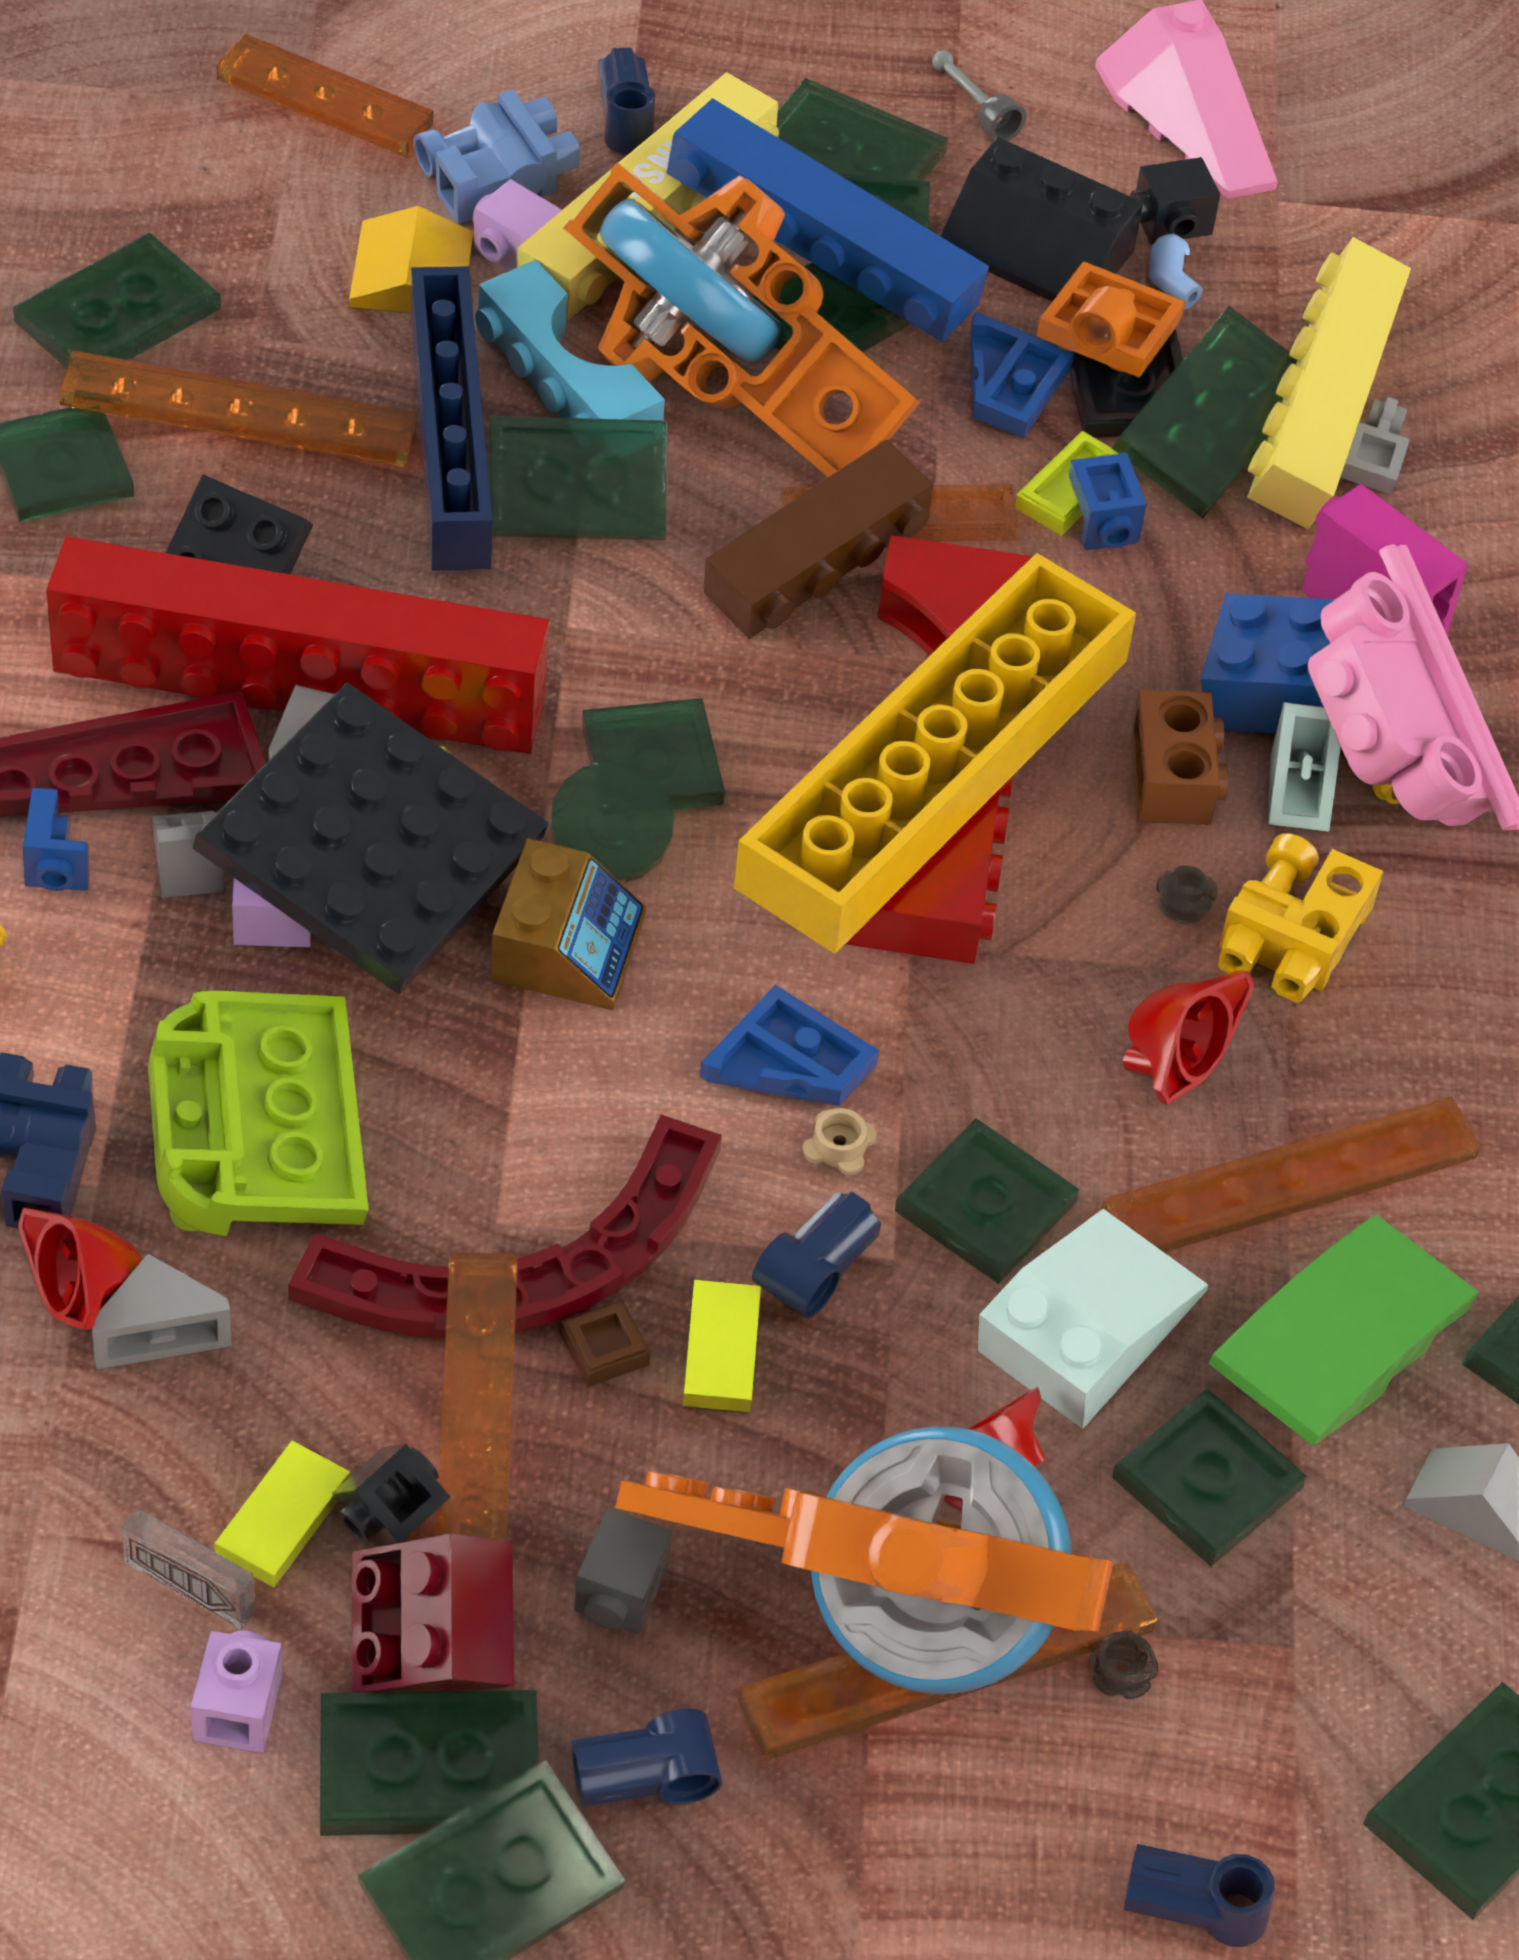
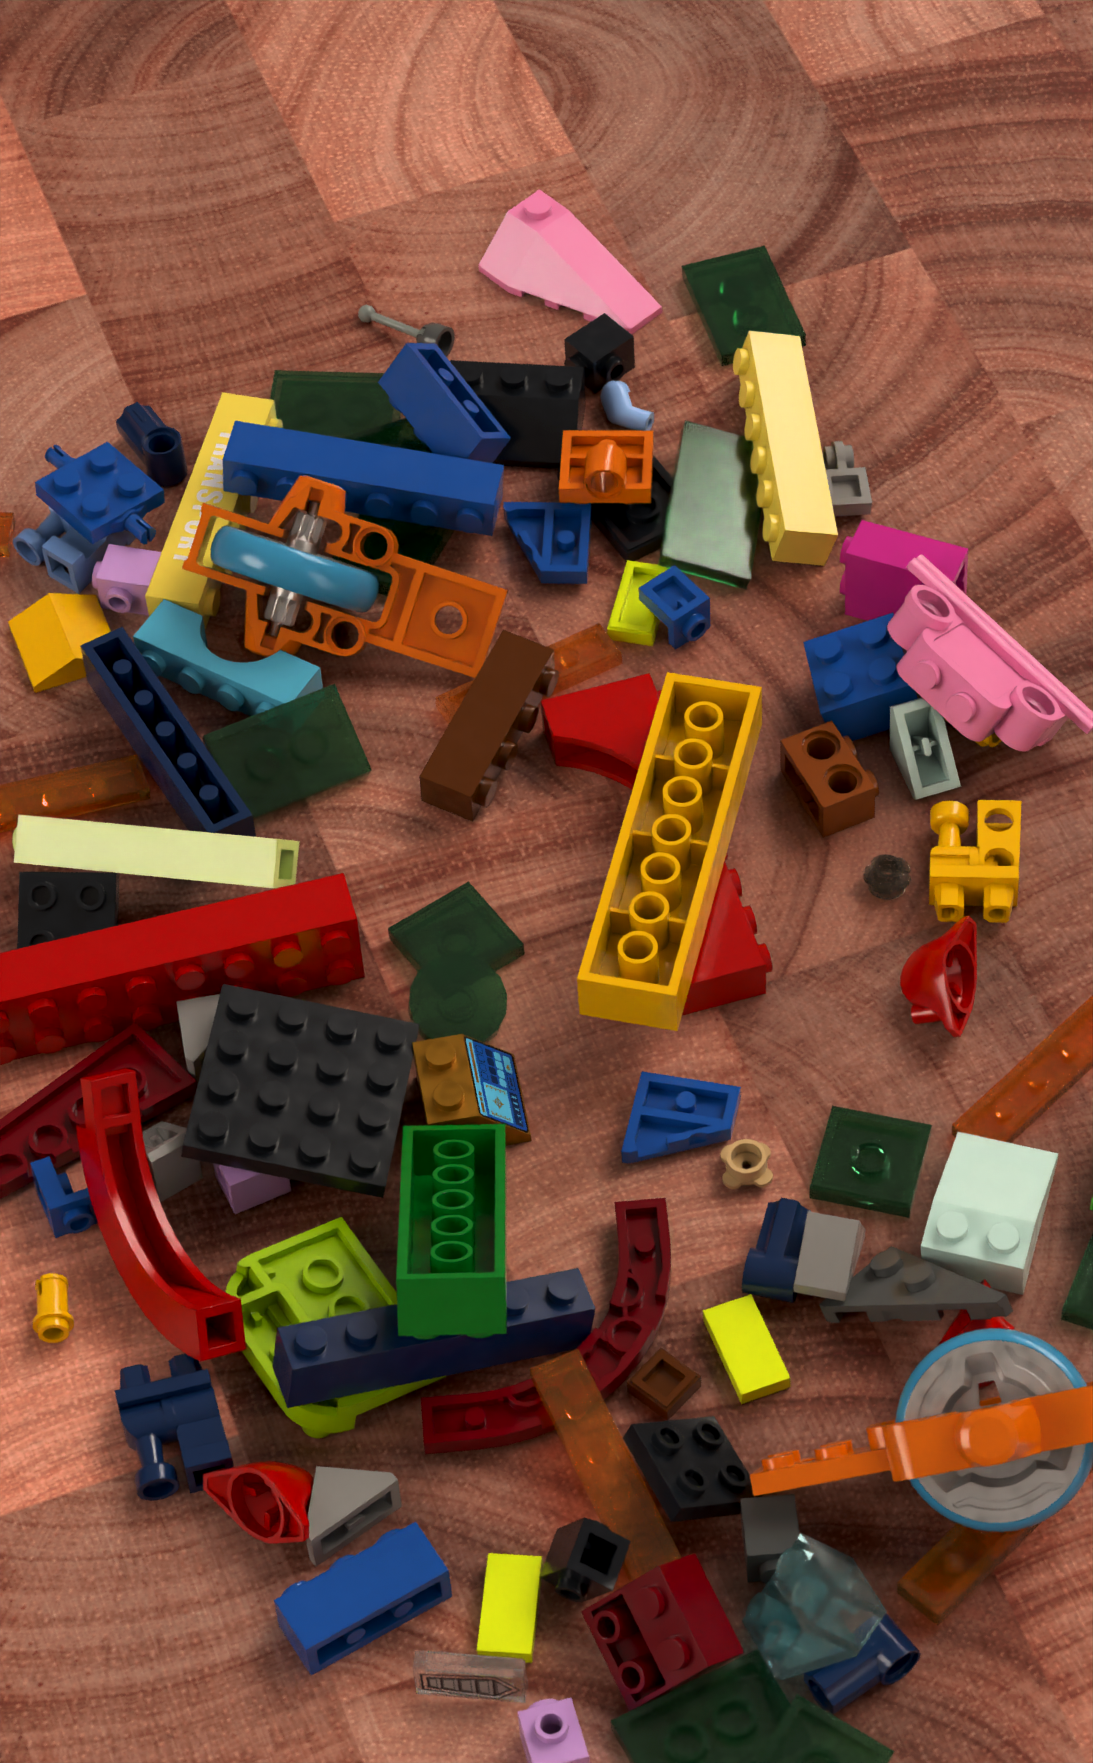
camera: 15 degrees left, 0 degrees up
none -> yellowish green brick [12,814,299,889]
none -> blue plate [35,441,165,544]
none -> red arch [76,1068,246,1362]
none -> dark blue brick [272,1268,596,1408]
none -> blue brick [274,1522,452,1675]
none -> blue brick [378,343,511,463]
none -> green brick [396,1124,507,1339]
none -> black plate [623,1416,762,1522]
none -> clear green tile [682,246,806,366]
none -> clear light blue slope [742,1533,887,1680]
none -> light grey slope [794,1211,866,1301]
none -> dark grey wing [819,1246,1013,1323]

